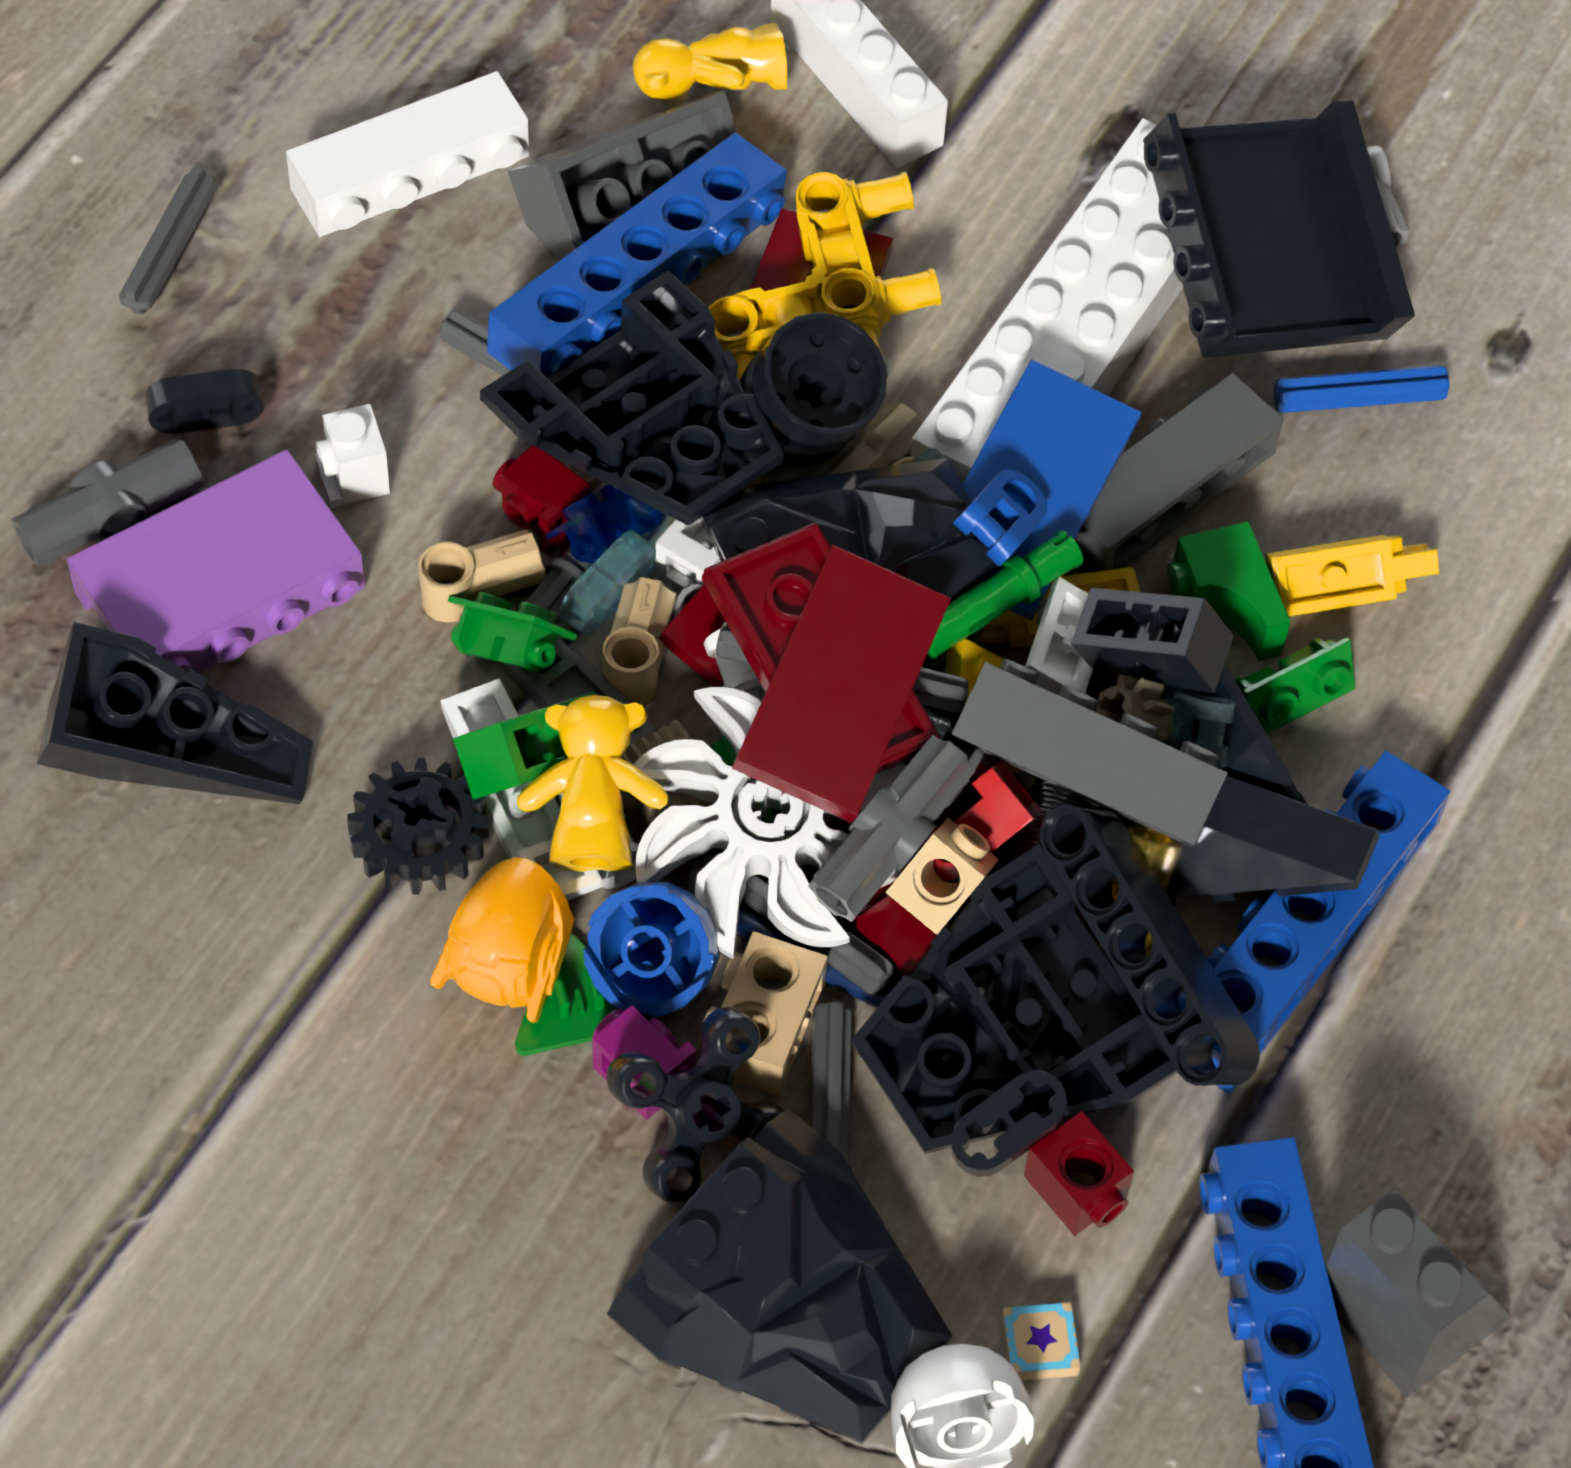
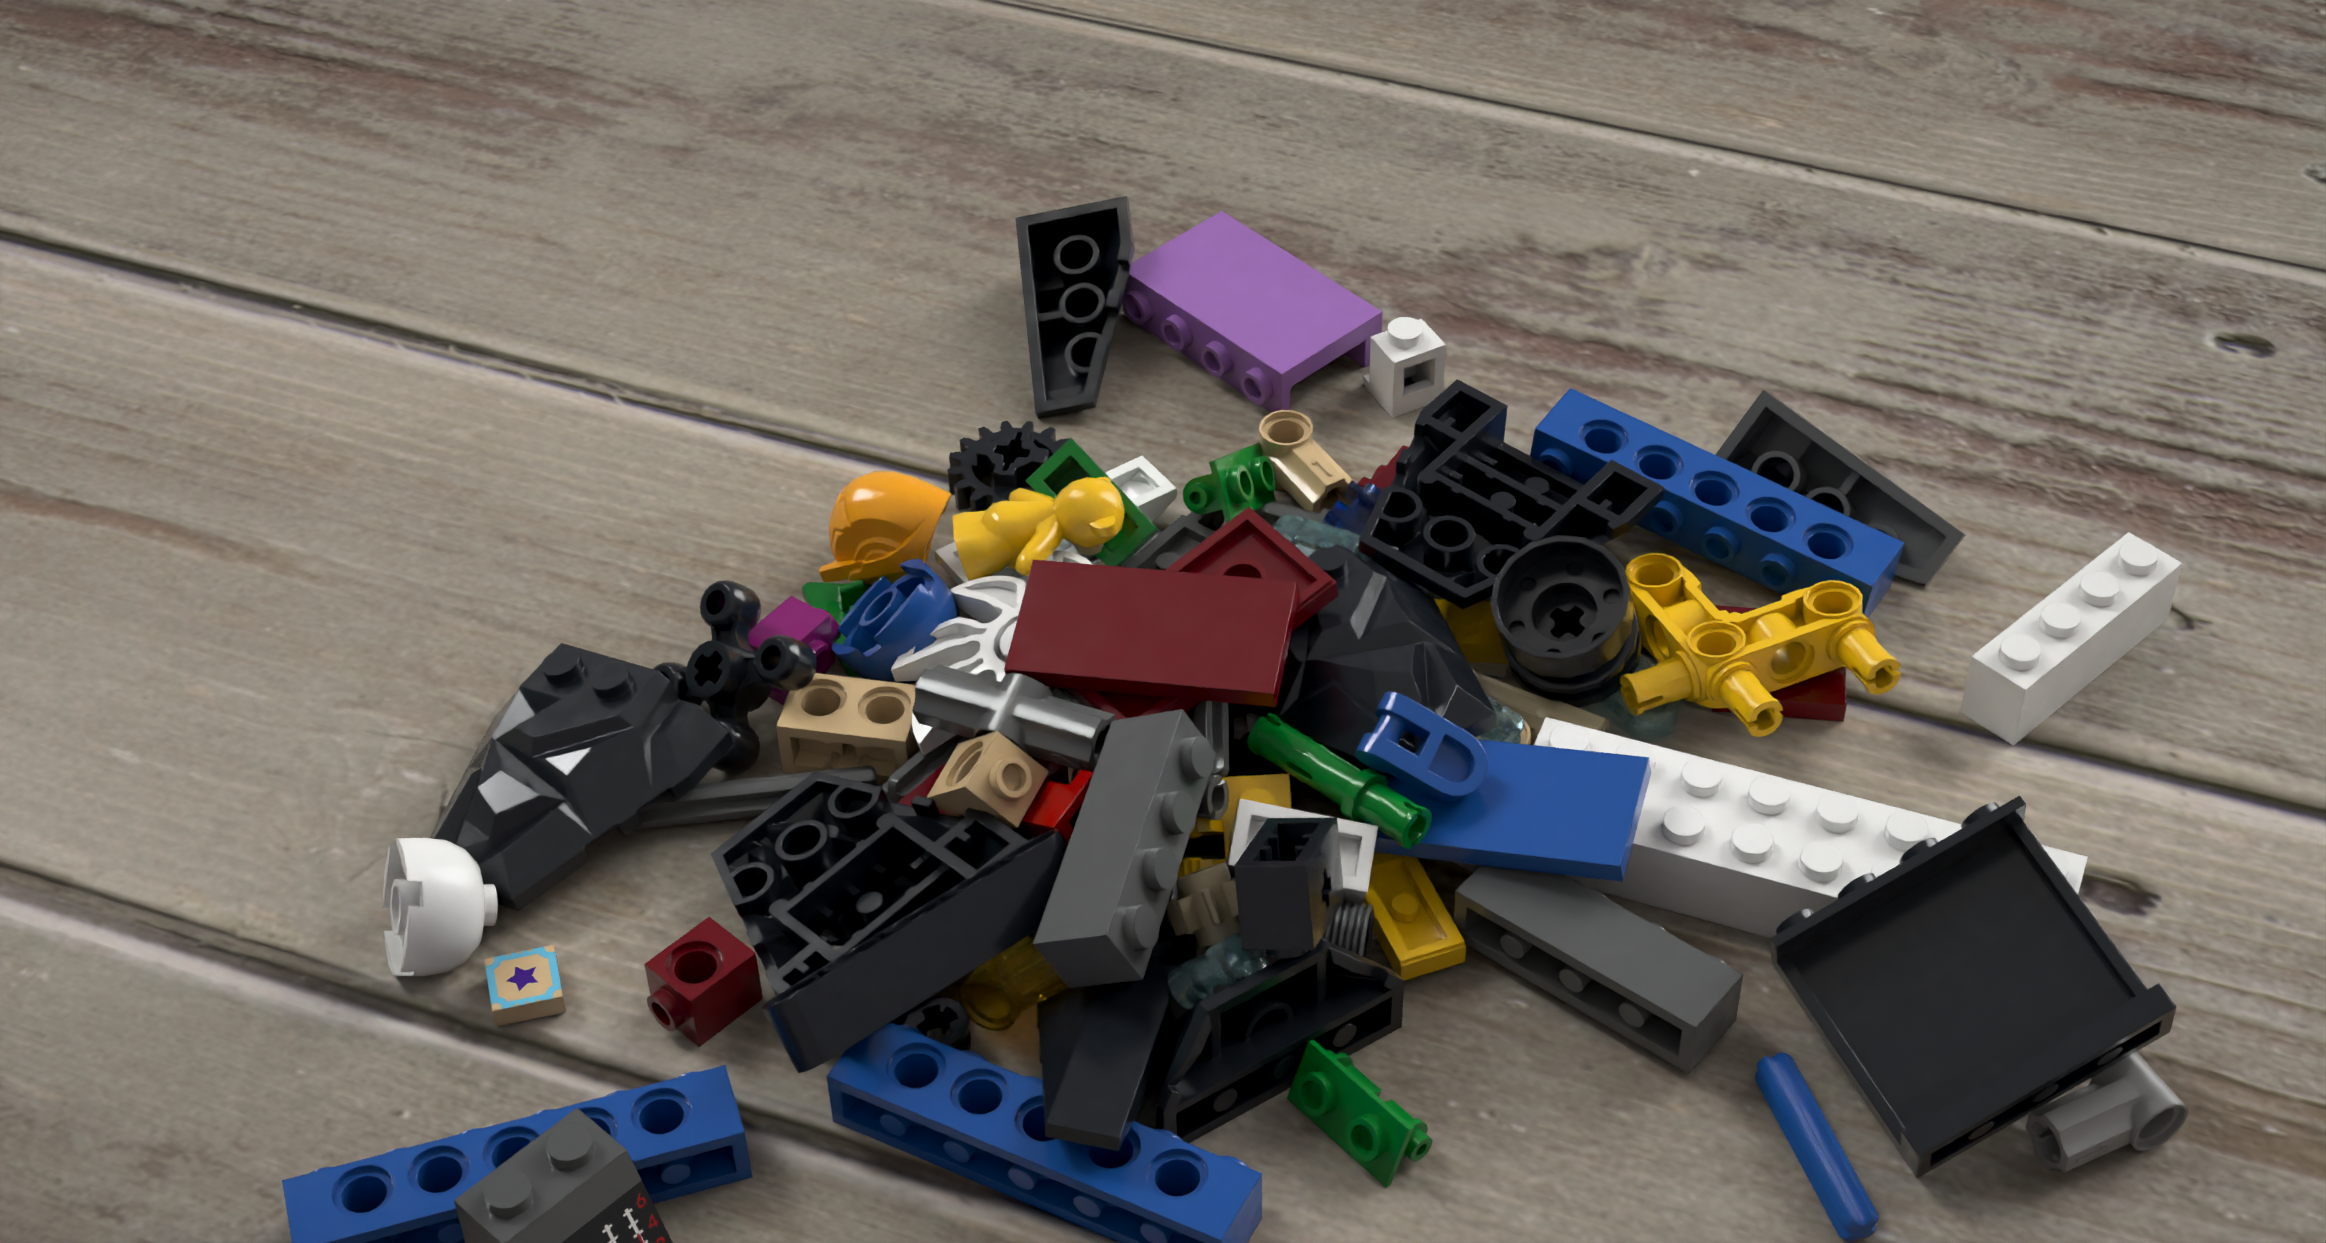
camera: 85 degrees right, 15 degrees down
dark grey piece [12,438,204,568] -> none
dark grey axle [119,168,217,314] -> none
black beam [145,369,264,434] -> none
white brick [286,71,529,237] -> none
yellow piece [632,23,787,108] -> none
black beam [951,1070,1067,1177] -> none
green arch [1167,522,1290,661] -> none
yellow hinge [1266,535,1439,617] -> none

